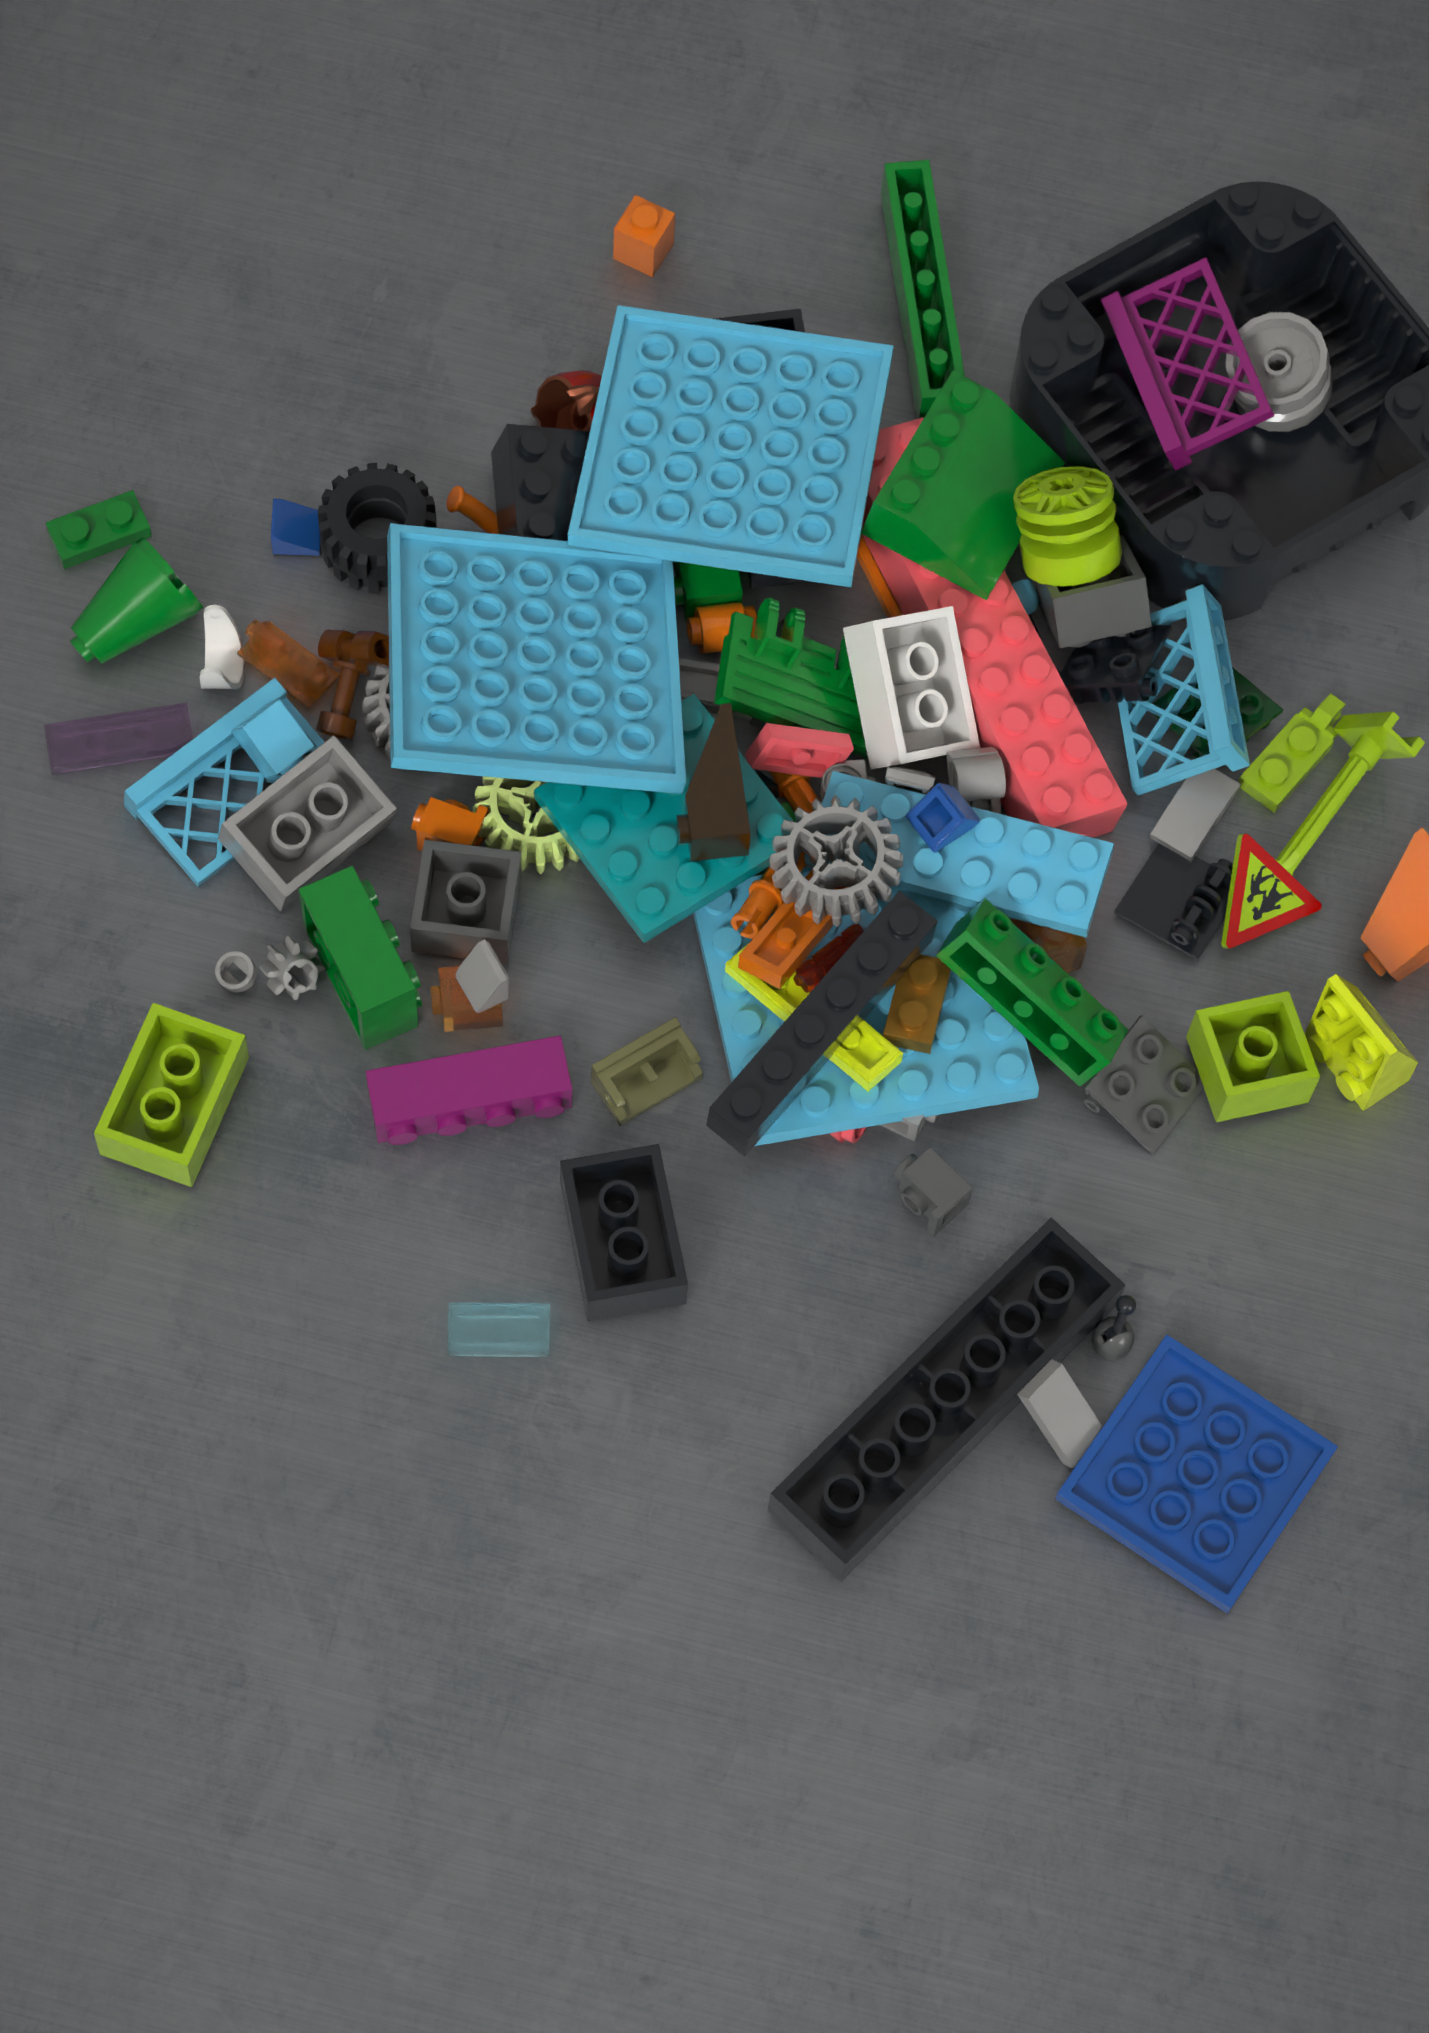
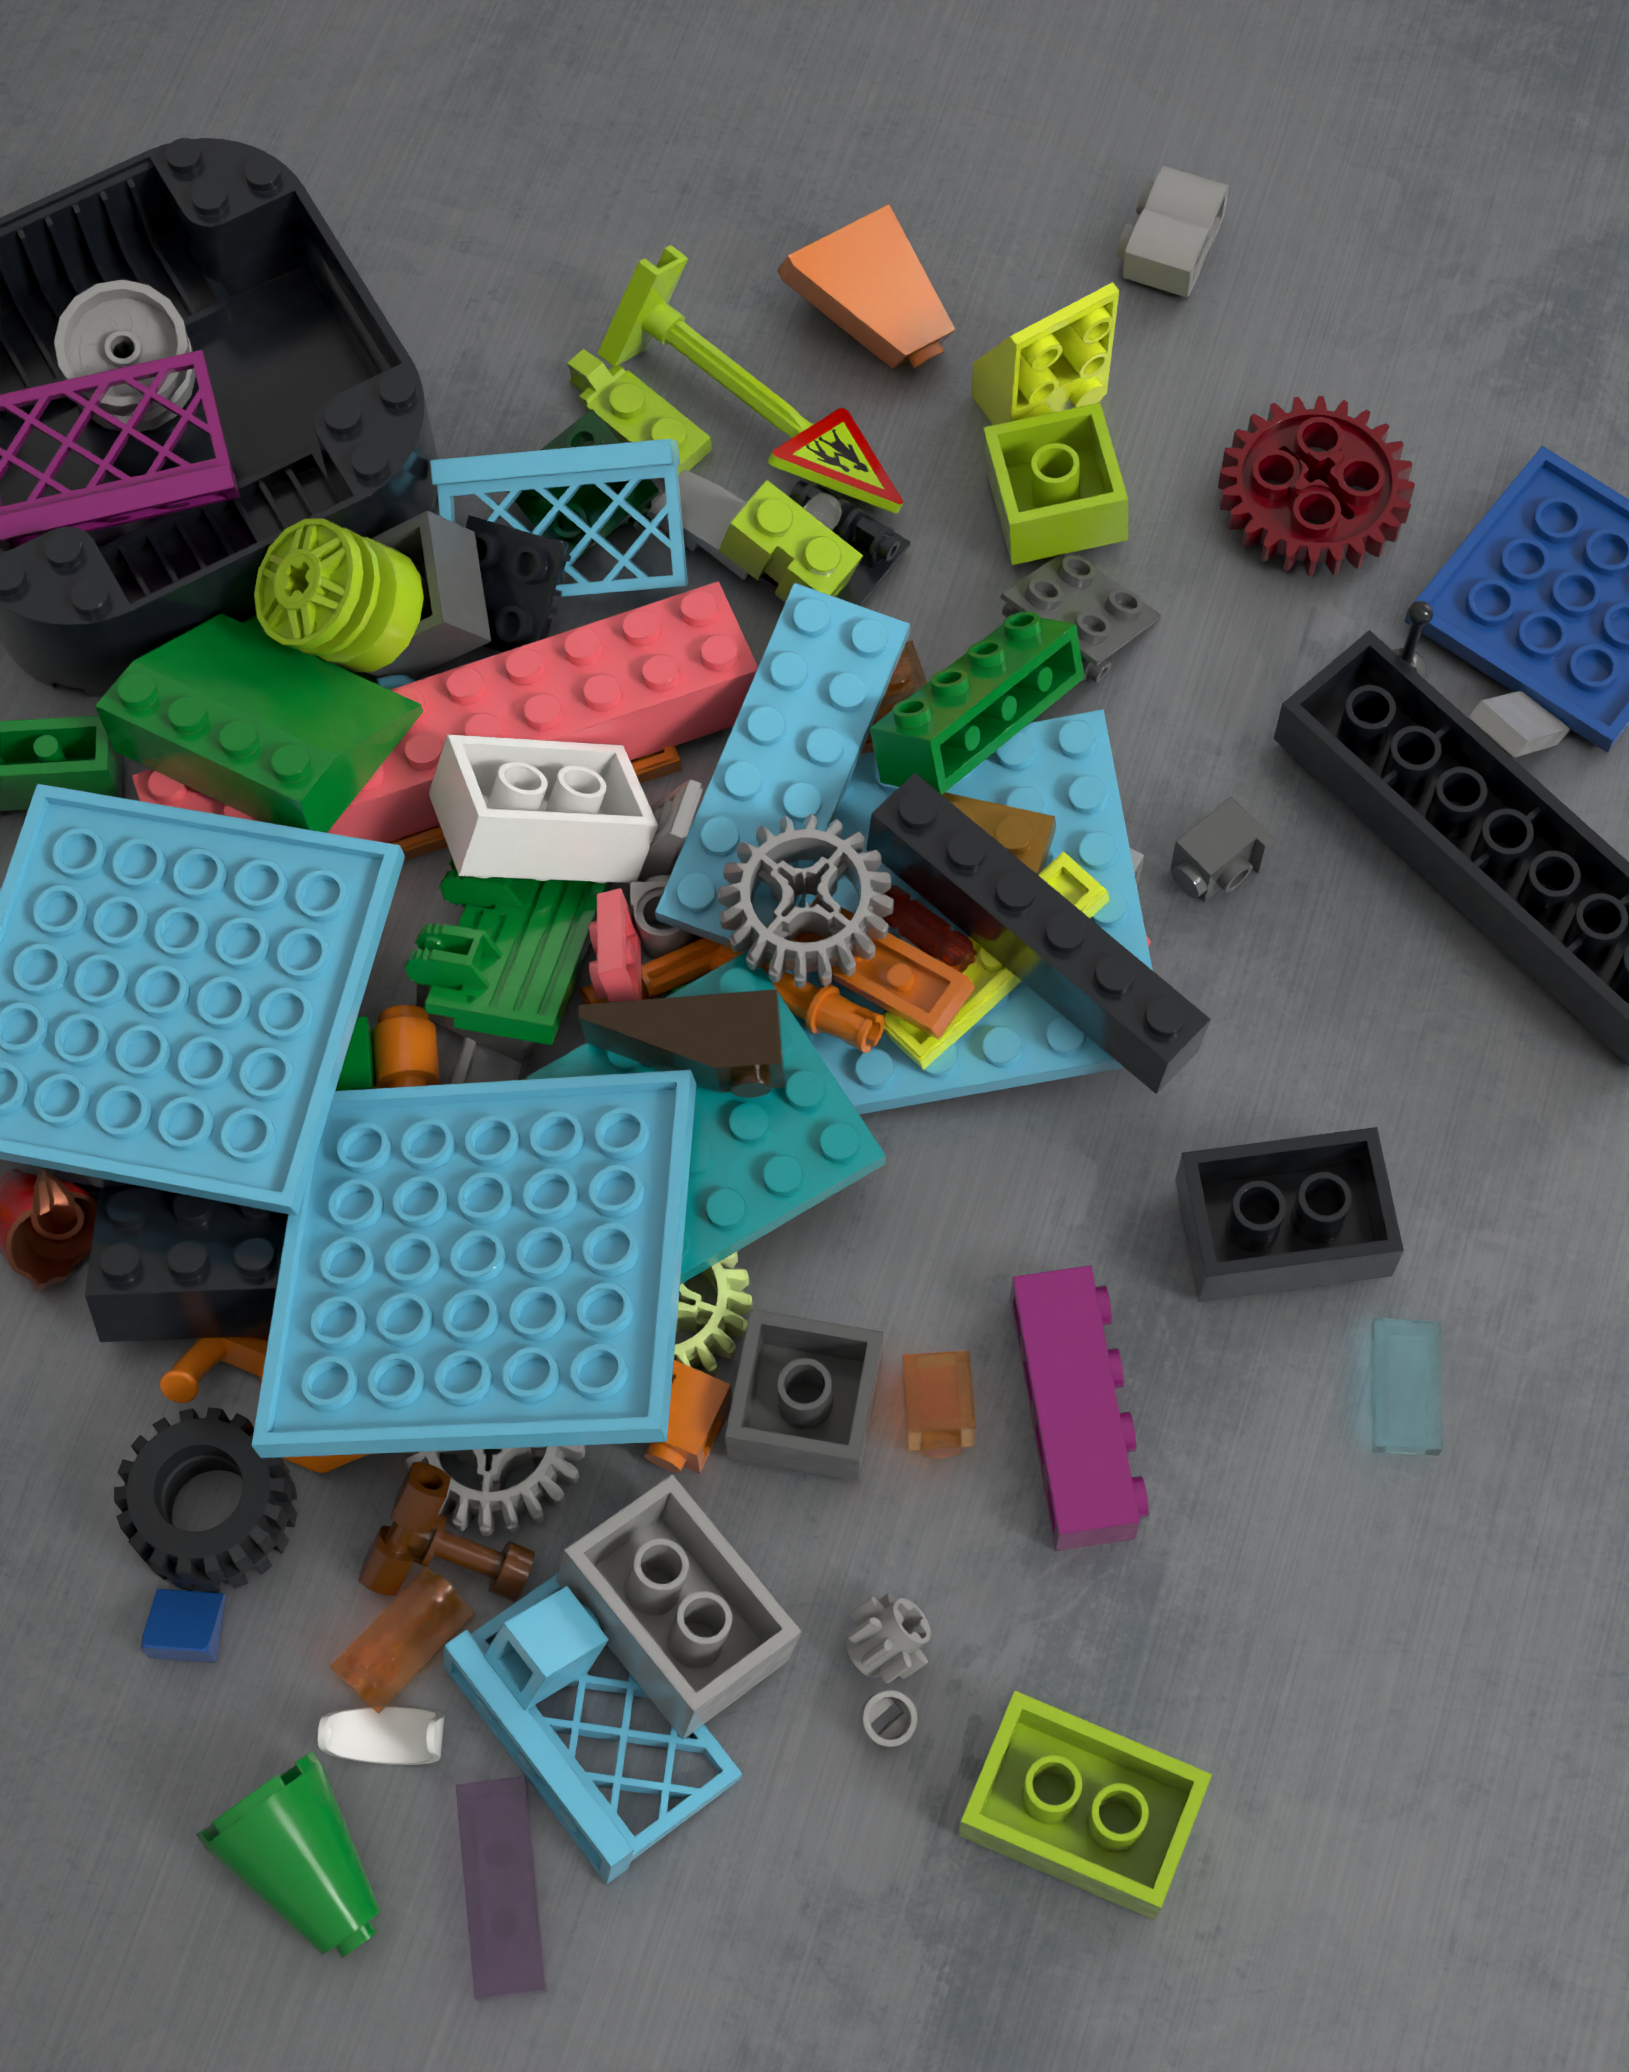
camera: 80 degrees left, 0 degrees up
green plate [45,490,152,569] -> none
green brick [299,866,423,1050] -> none
light grey slope [456,939,510,1013] -> none
olive hinge [591,1017,703,1126] -> none
blue slope [905,783,981,852] -> none
light grey plate [946,747,1006,814] -> none
none -> lime piece [719,480,863,603]
none -> dark red gear [1218,396,1415,576]

